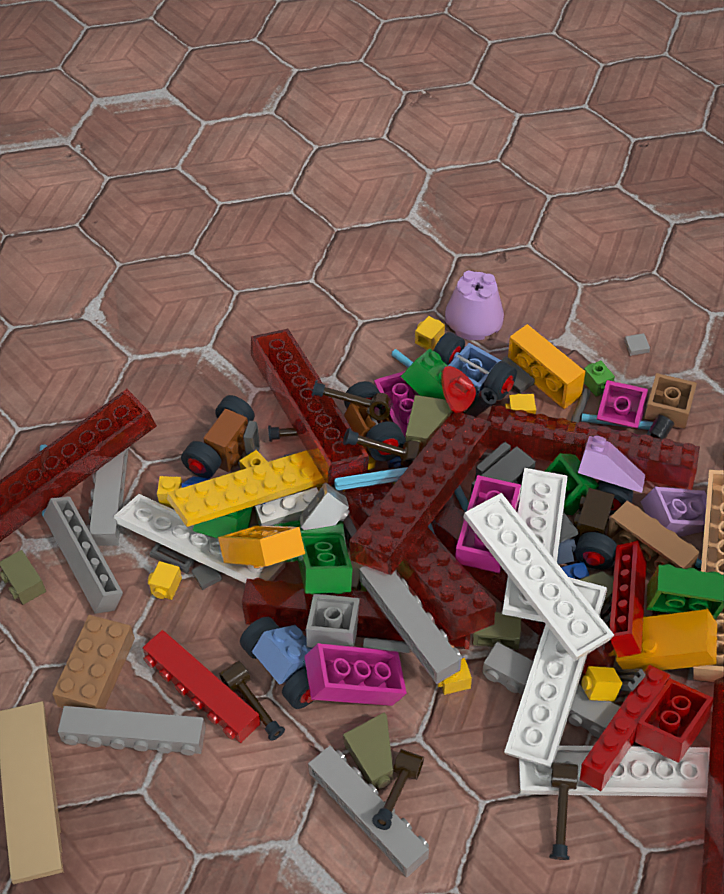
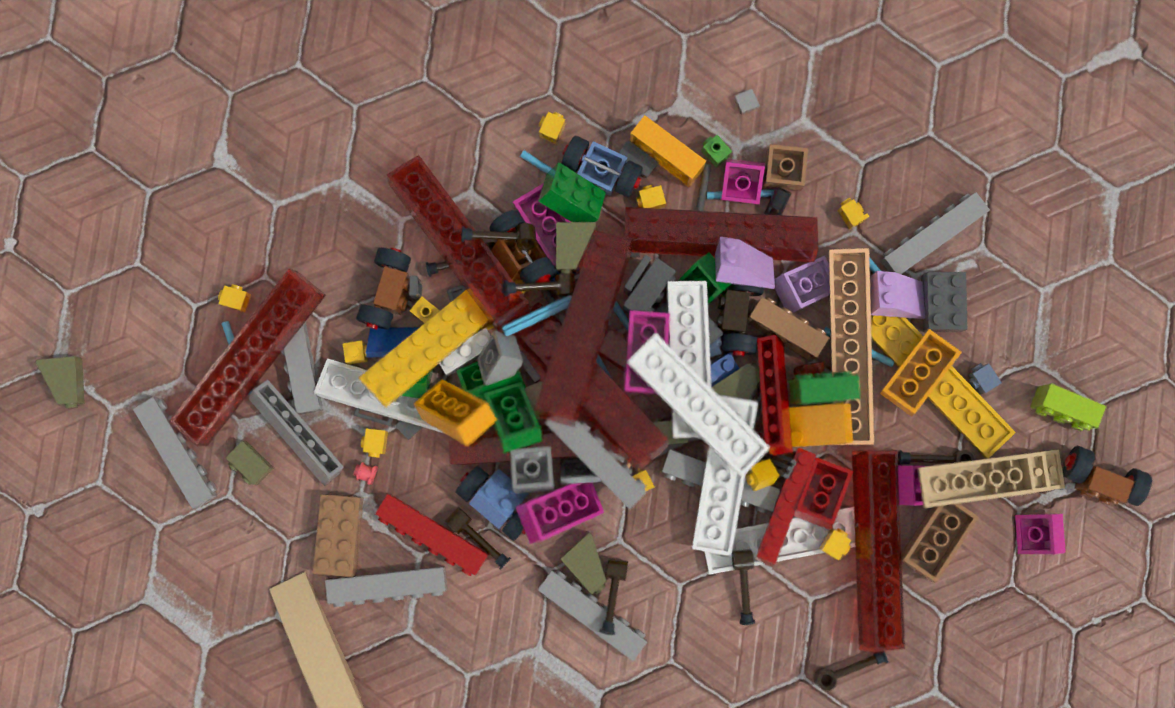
camera: 15 degrees left, 30 degrees up
red shield [441,366,476,413] -> none
lavender cone [445,271,504,340] -> none
black hinge [465,388,497,419] -> none
none -> yellow brick [218,284,251,313]
none -> coral brick [354,462,378,485]
none -> yellow brick [819,528,851,560]

